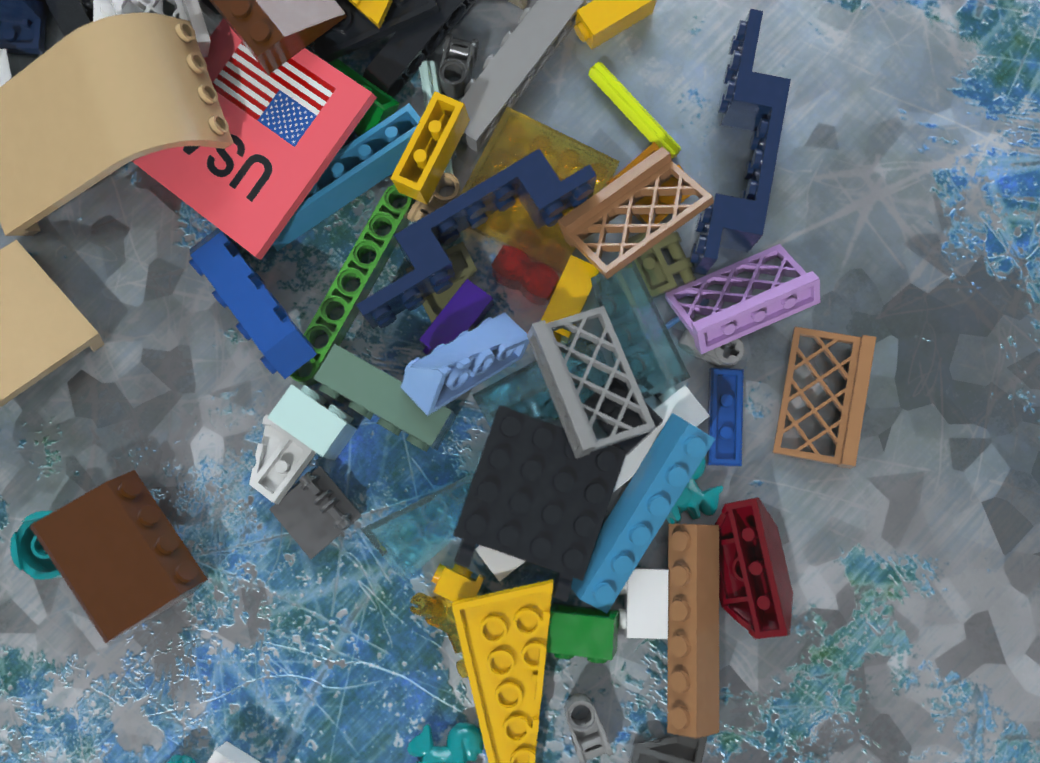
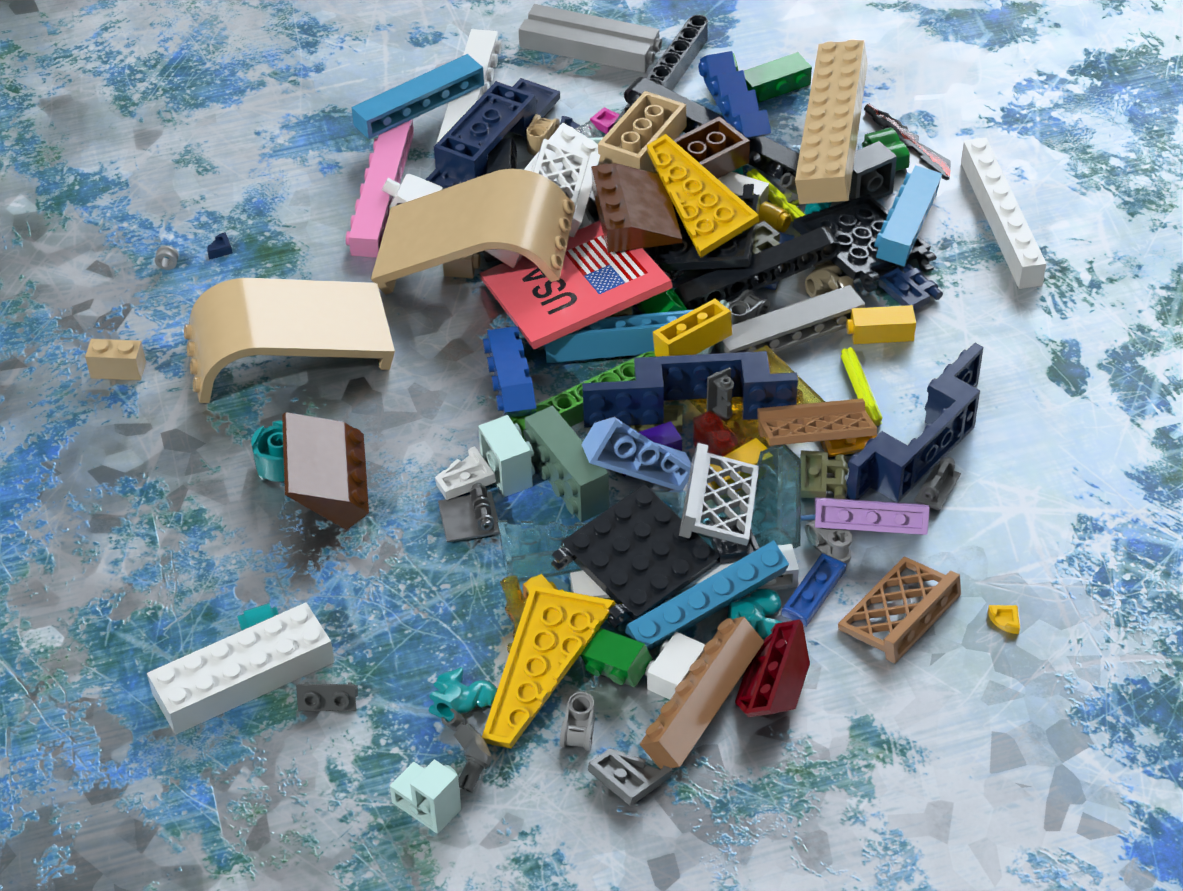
camera: 30 degrees right, 35 degrees down
none -> dark grey hinge [706,367,734,421]
none -> dark grey hinge [914,457,961,511]
none -> yellow tile [988,605,1020,634]

